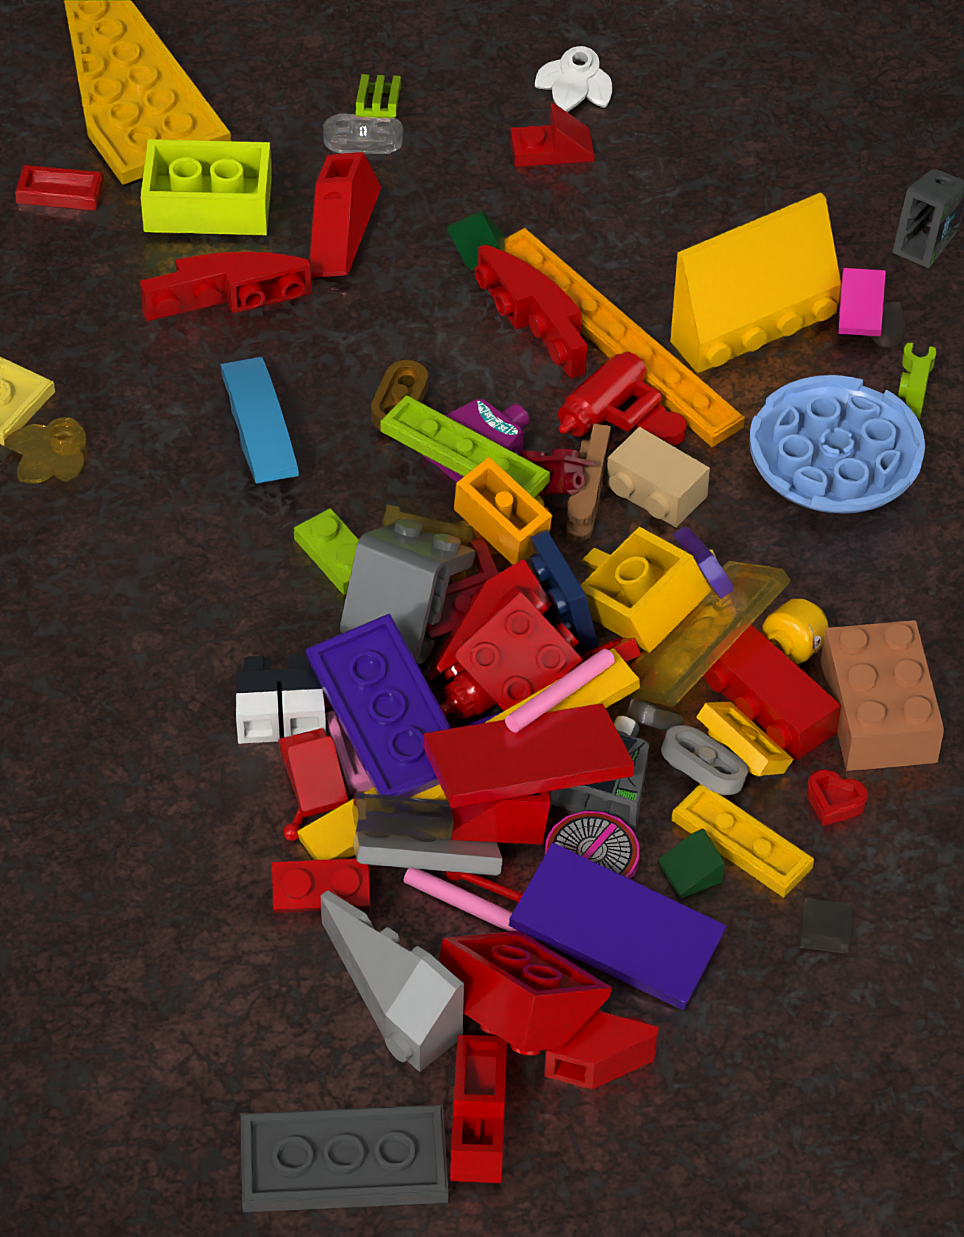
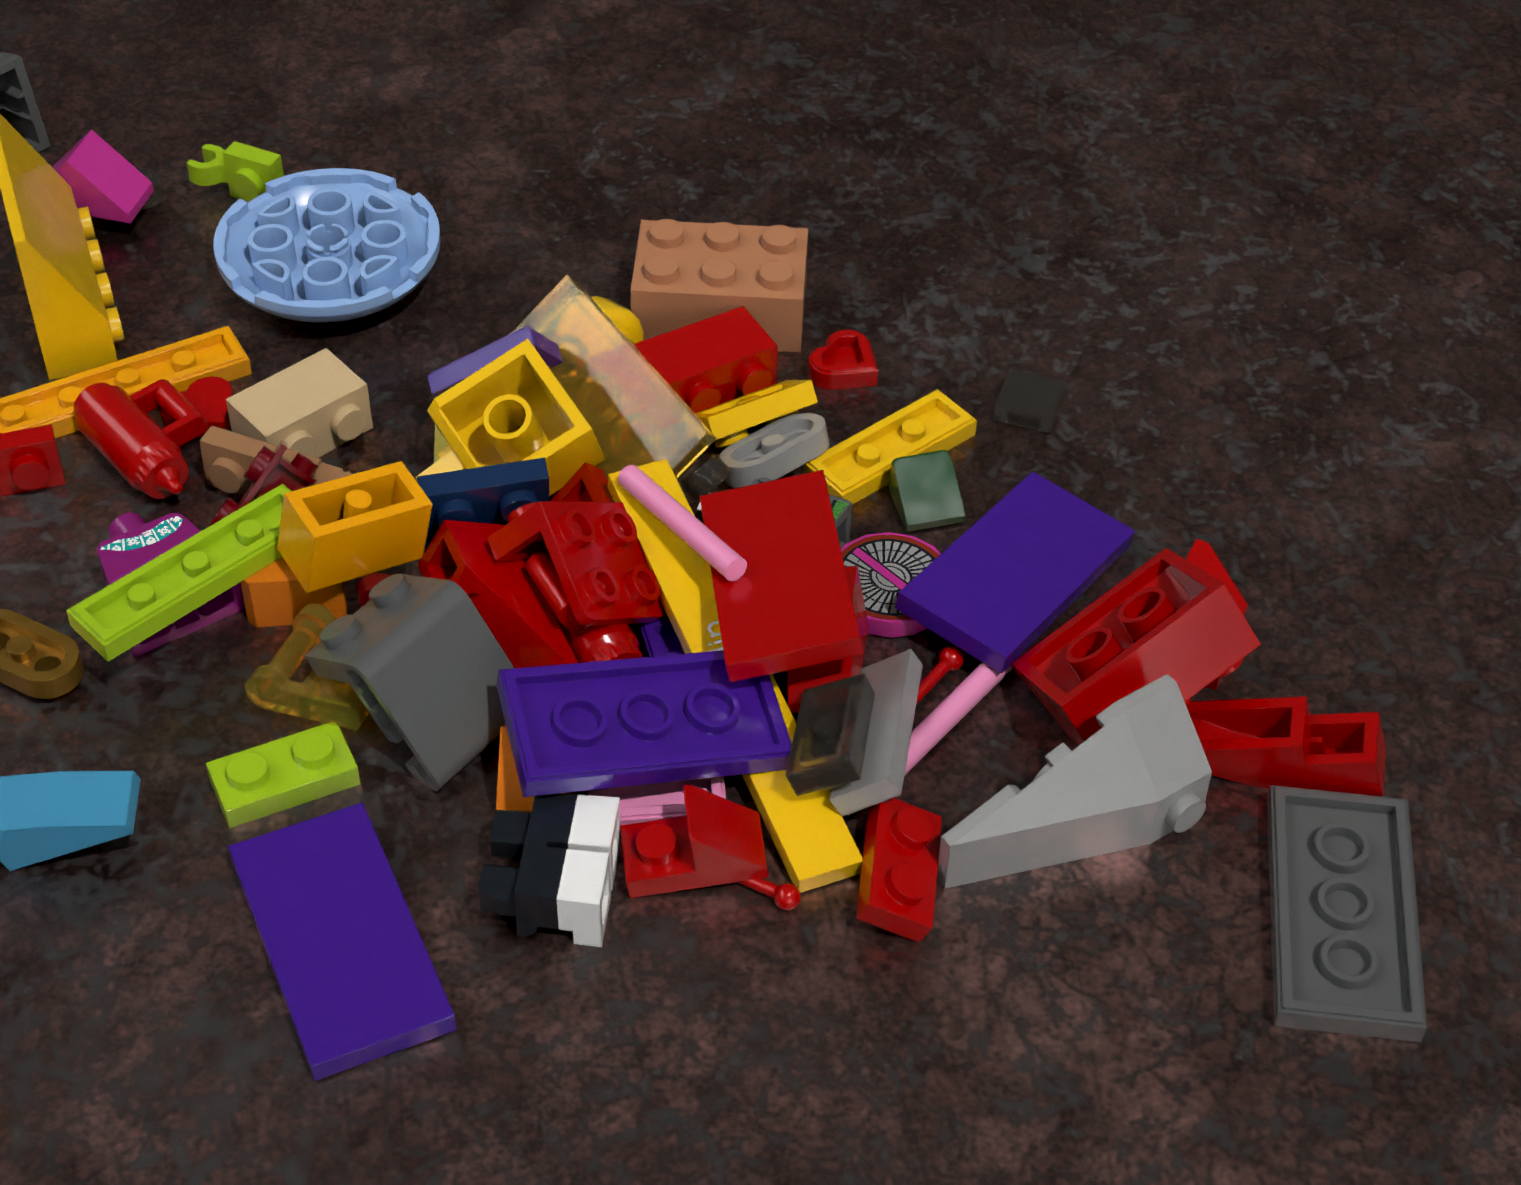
camera: 80 degrees left, 5 degrees down
none -> dark purple tile [228,802,457,1081]

